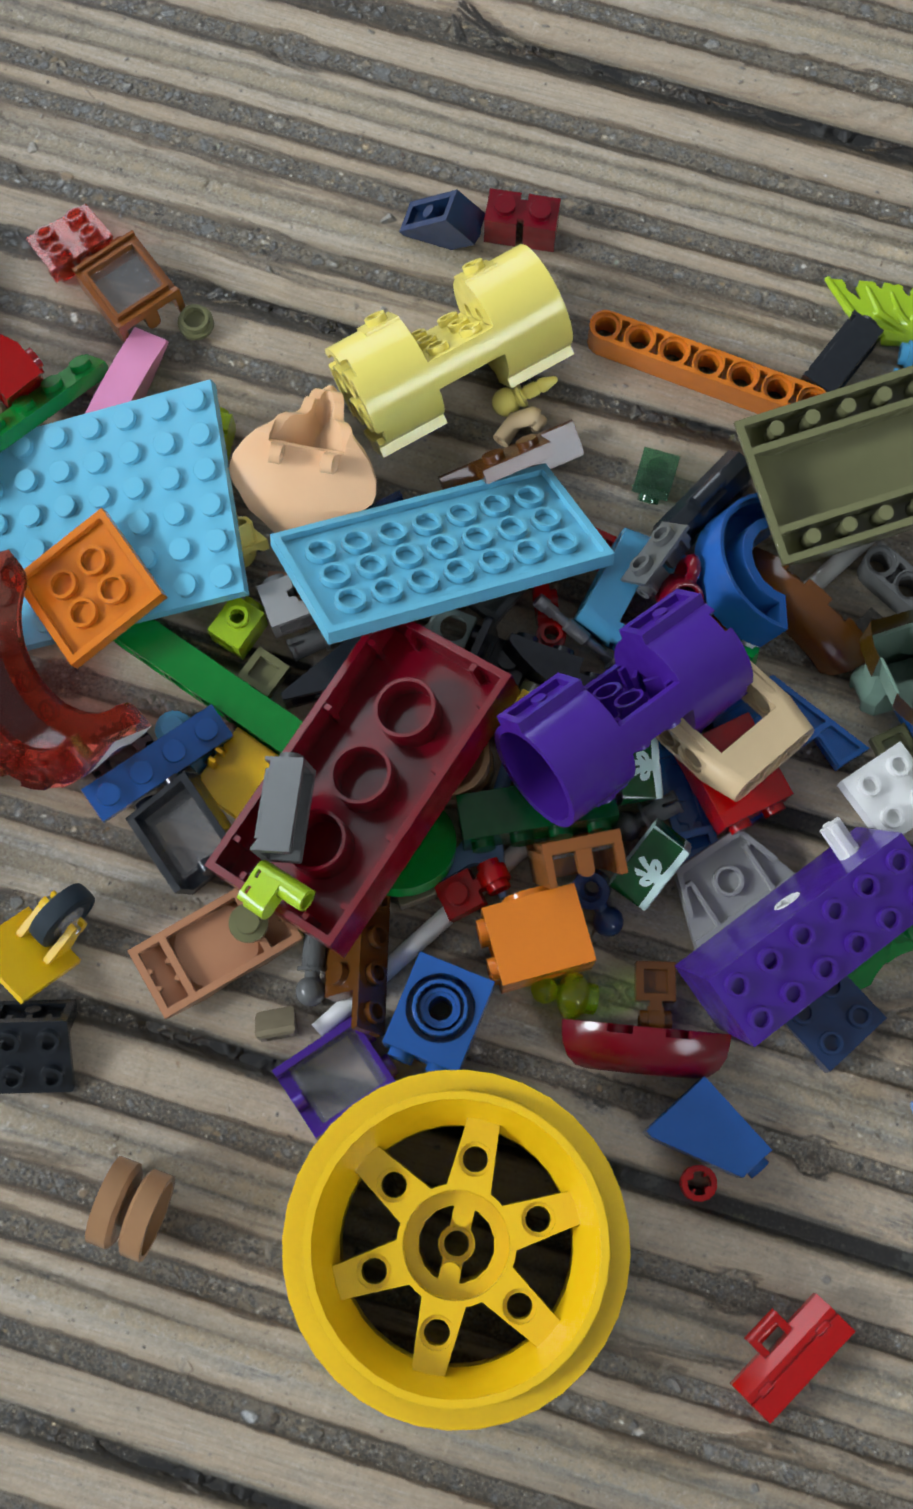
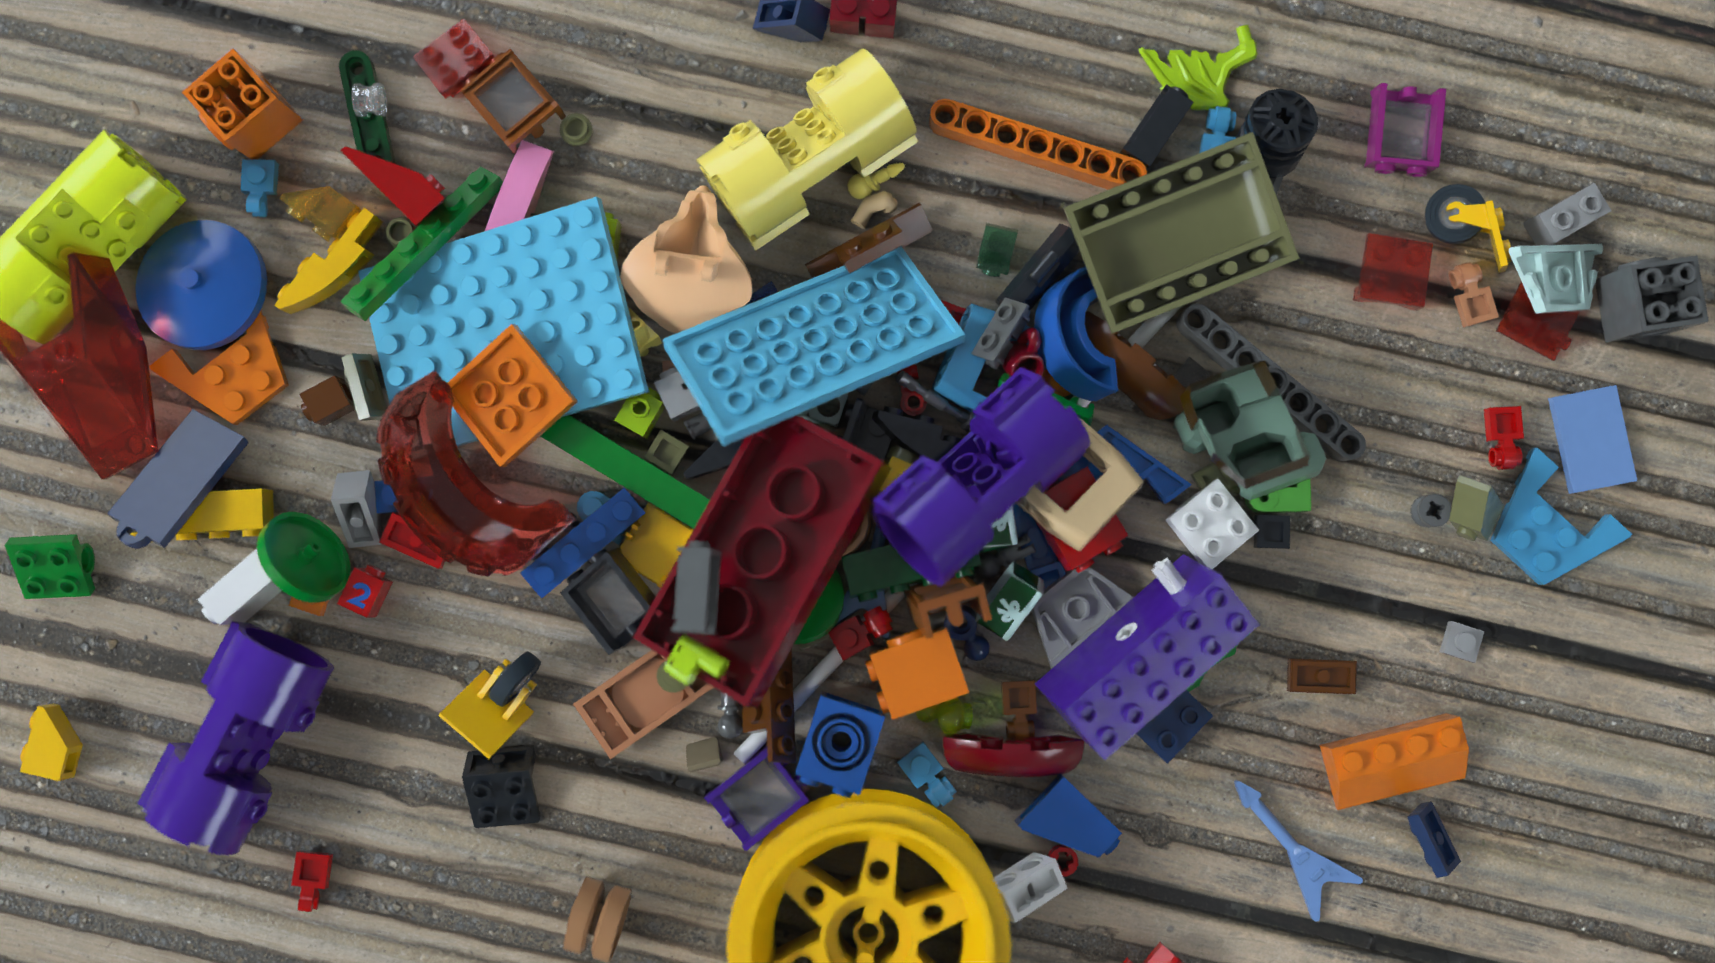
camera: 10 degrees left, 10 degrees up
none -> dark azure plate [897,742,957,808]
none -> white brick [994,852,1067,923]

